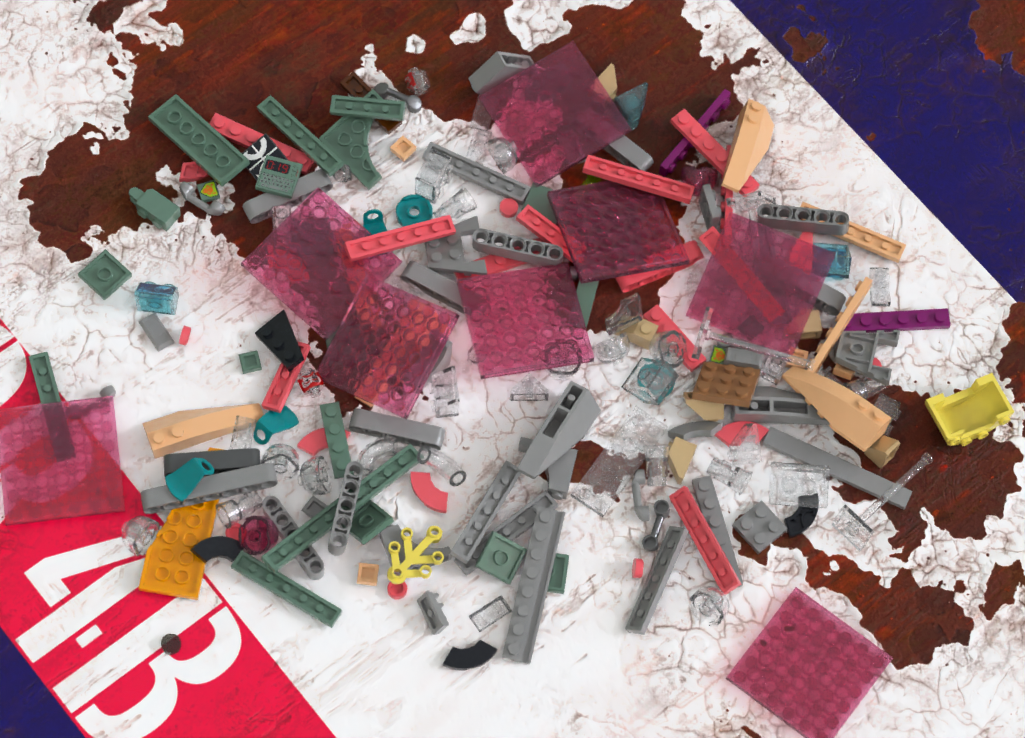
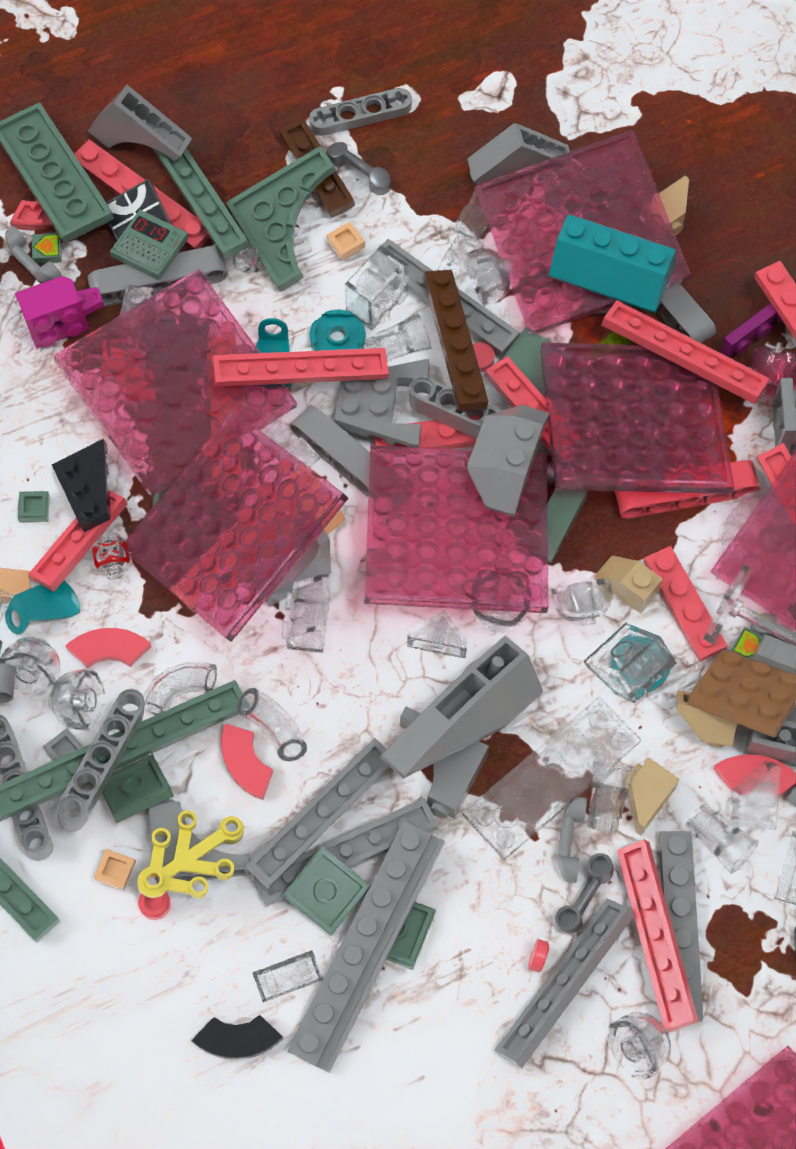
camera: 20 degrees right, 0 degrees up
sand green plate [320,402,354,479] -> none
sand green plate [330,95,406,121] -> none
light grey beam [349,409,445,450] -> none
clear head [404,67,431,96] -> none
light grey plate [417,591,449,635] -> none
clear tile [605,292,643,336] -> none
clear light blue slope [612,82,648,132] -> none
clear cylinder [649,330,687,368] -> none
light grey tile [668,421,722,440] -> none
light grey plate [732,500,788,554] -> none
none -> dark pink hinge [15,276,104,349]
none -> light grey arch [87,85,192,161]
none -> light grey beam [309,88,412,136]
none -> reddish brown plate [423,269,489,411]
none -> light grey wedge [467,405,550,517]
none -> teal slope [549,214,677,314]

